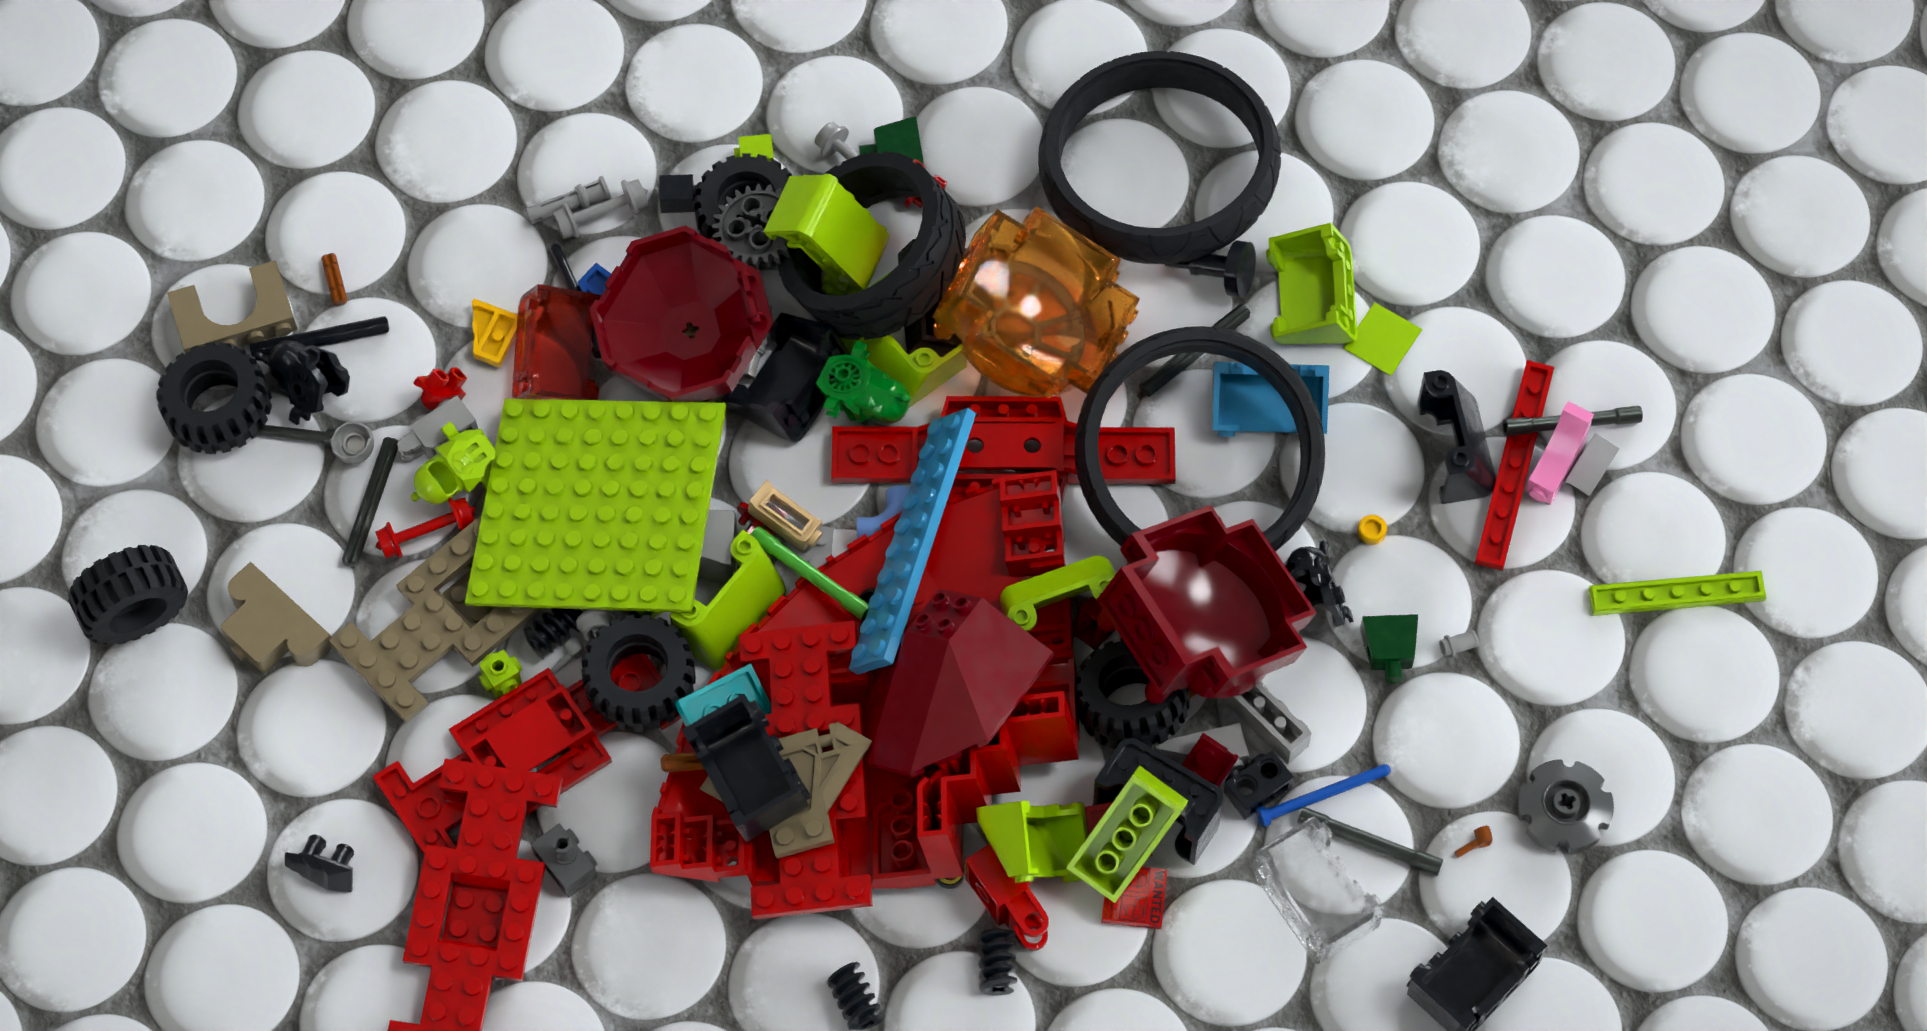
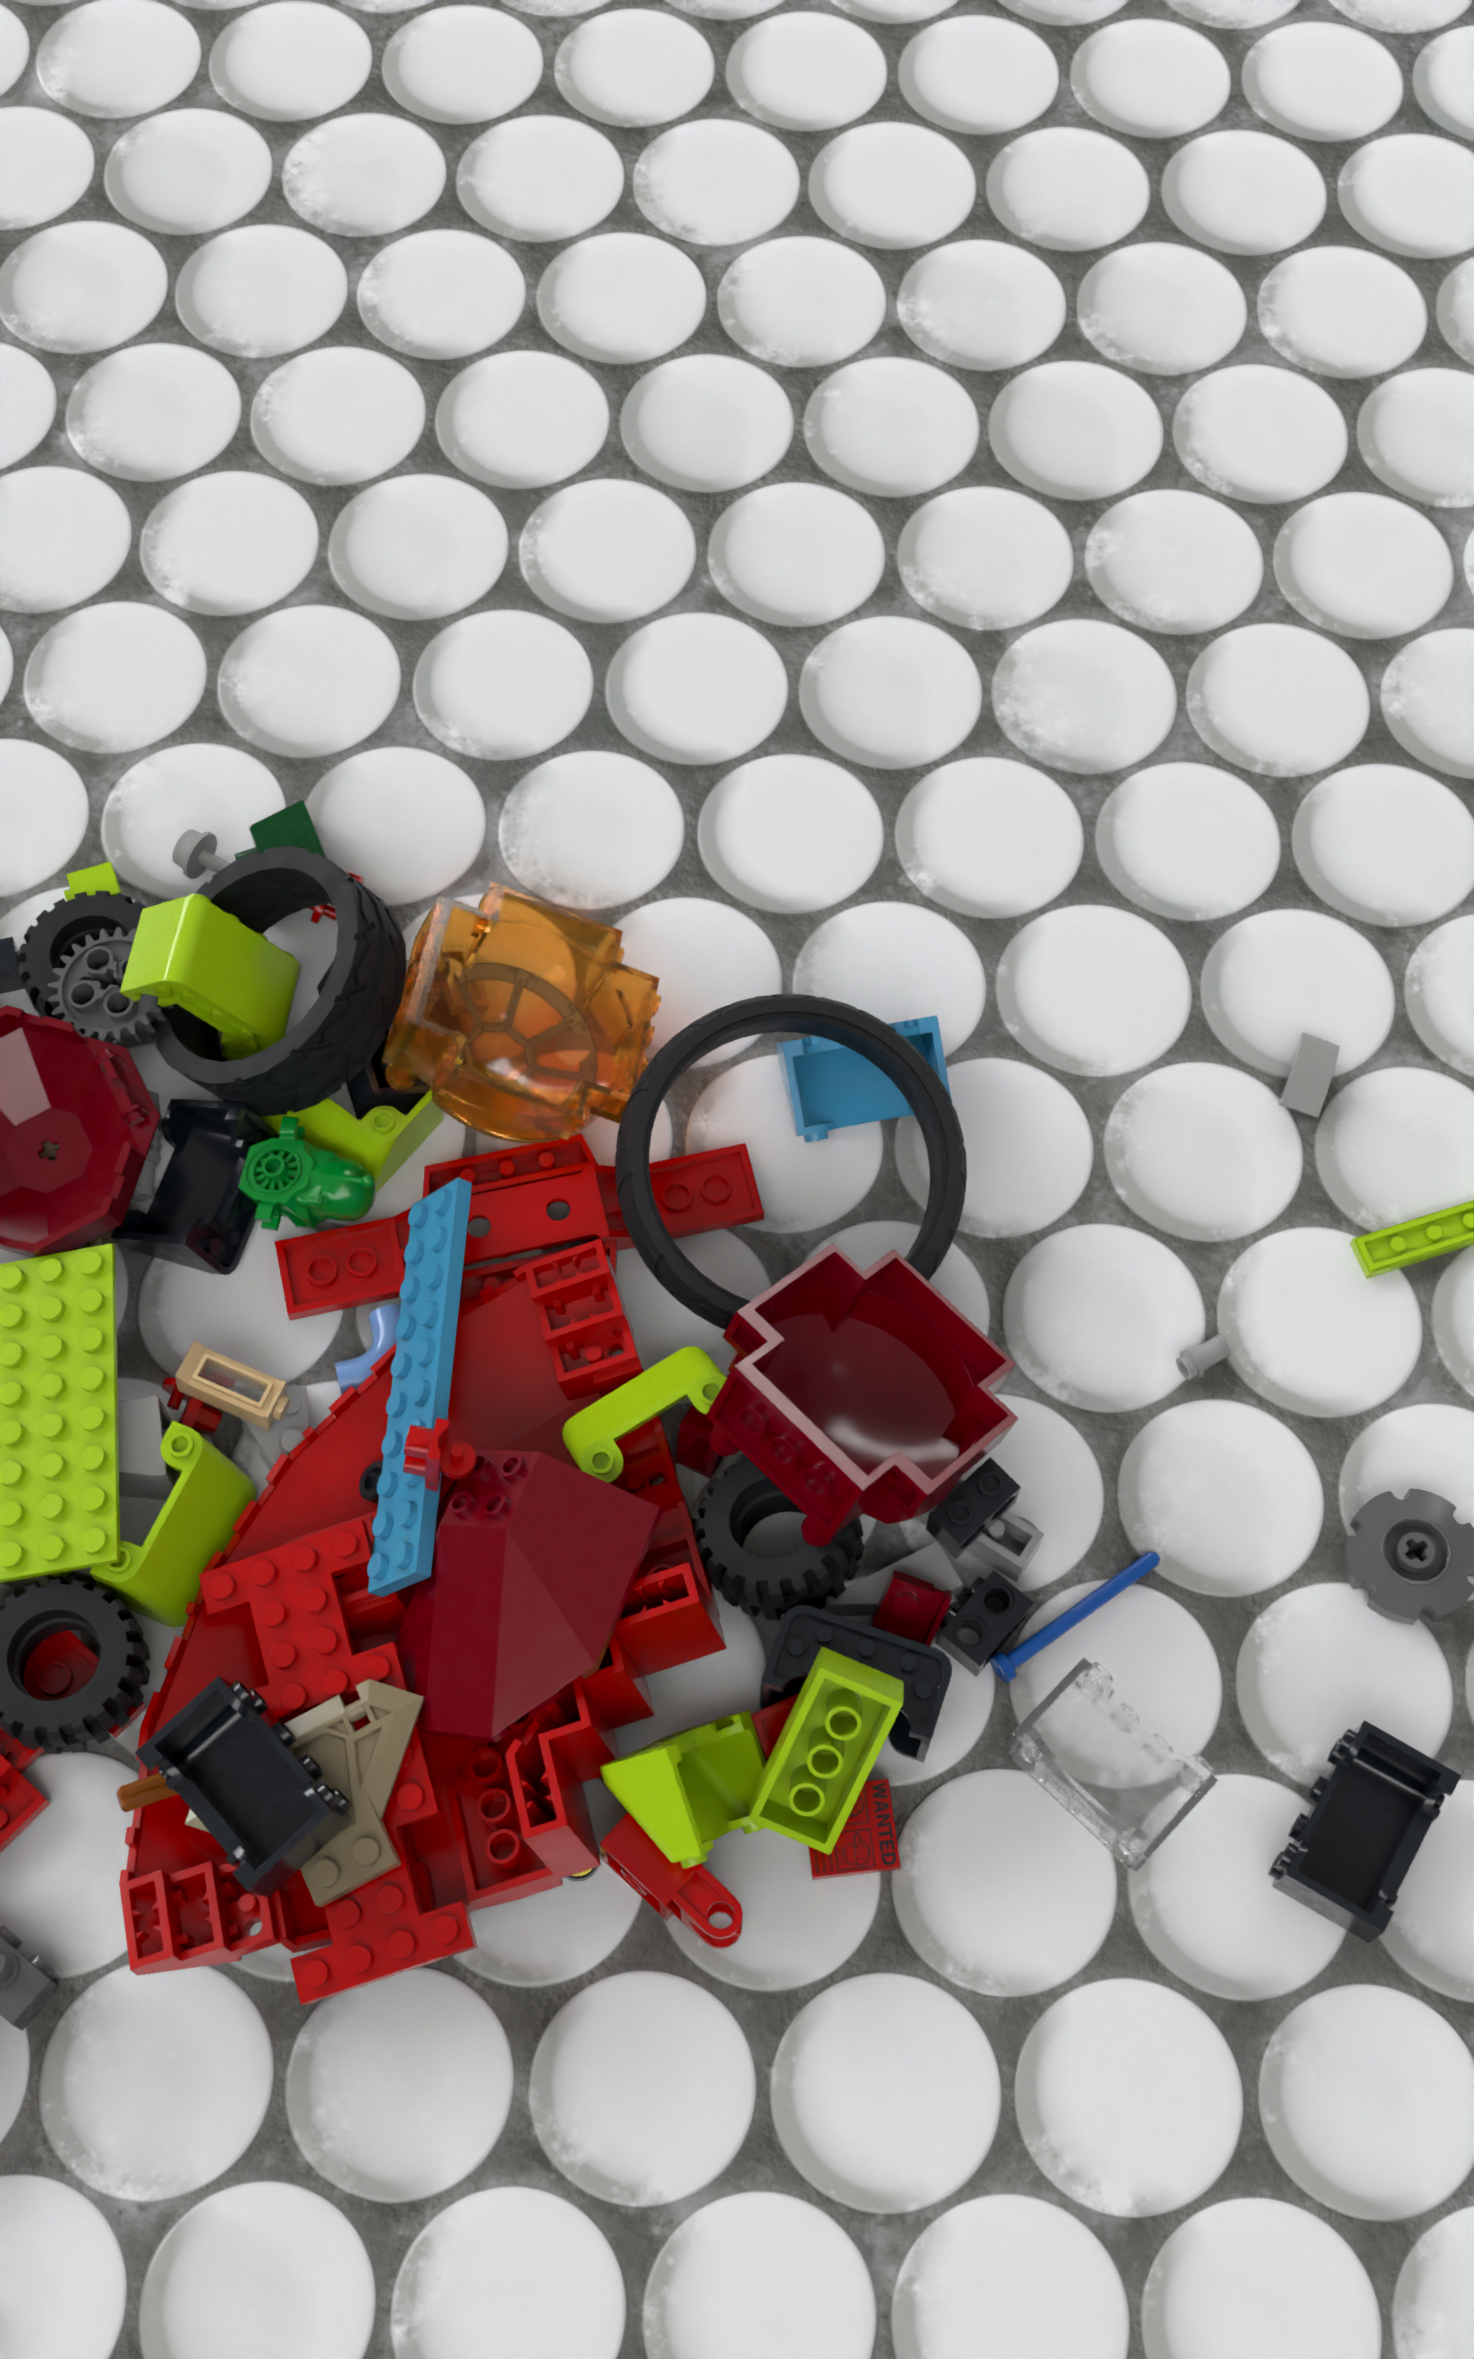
camera: 15 degrees left, 0 degrees up
teal wing [675,663,772,727] -> none
bright green piece [751,526,869,621] -> none
black piece [827,962,885,1031] -> none
black piece [977,928,1017,995] -> none
black tyre [1038,51,1281,264] -> none
pearl dark grey axle [1140,304,1251,397] -> none
black piece [1165,240,1256,298] -> none
lime windscreen [1266,223,1357,345] -> none
black helmet [1285,540,1354,627] -> none
pearl dark grey piece [1297,806,1444,876] -> none
lime sticker [1343,302,1423,376] -> none
yellow tile [1357,515,1387,545] -> none
dark green torso [1360,614,1418,684] -> none
black windscreen [1417,370,1496,504] -> none
dark orange hand [1454,825,1493,858] -> none
red plate [1475,360,1554,571] -> none
pearl dark grey piece [1502,406,1643,436] -> none
bright pink arch [1525,401,1594,505] -> none
none -> red hips [403,1418,476,1492]
none -> black brick [926,1457,1021,1559]

